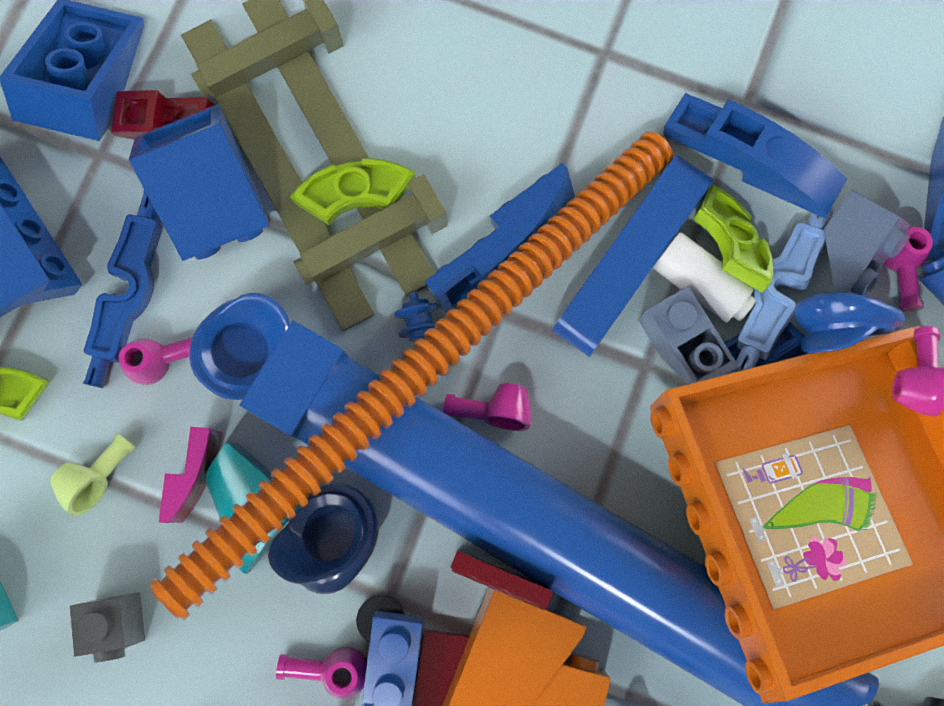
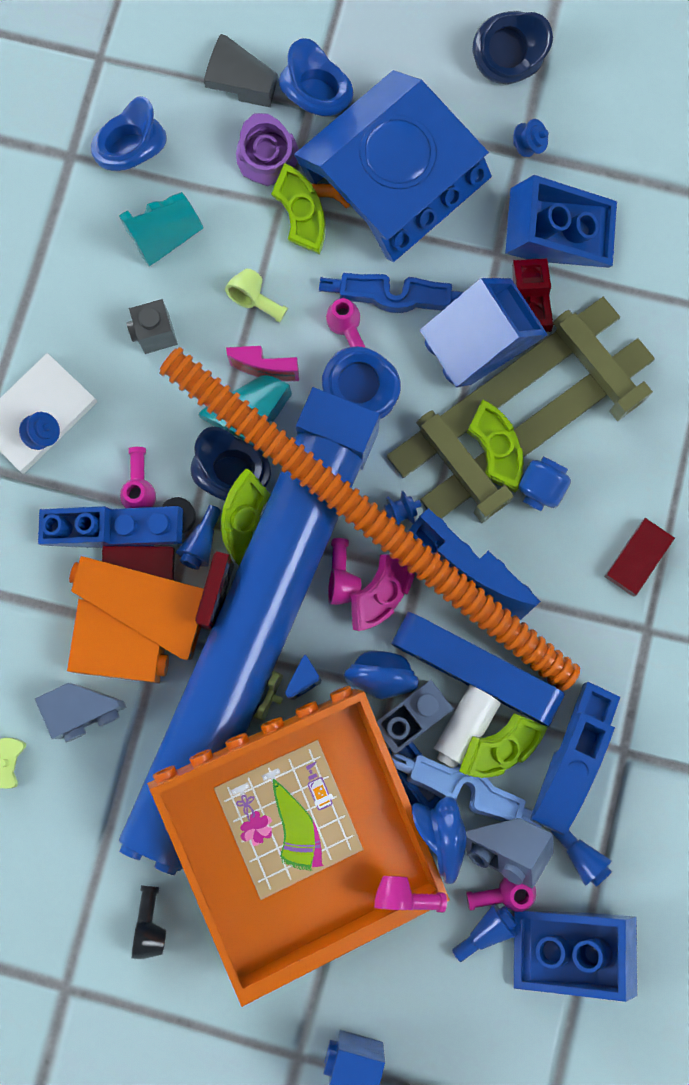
camera: 85 degrees right, 0 degrees up
none -> blue cone [176,505,222,570]
none -> lime tile [221,468,271,566]
none -> yellowish green piece [254,671,283,721]
none -> blue slope [285,654,322,700]
none -> blue piece [344,651,419,699]
none -> dark pink tile [351,553,415,631]
none -> blue head [518,456,571,511]
none -> blue cone [551,830,612,887]
none -> dark red tile [604,518,675,597]

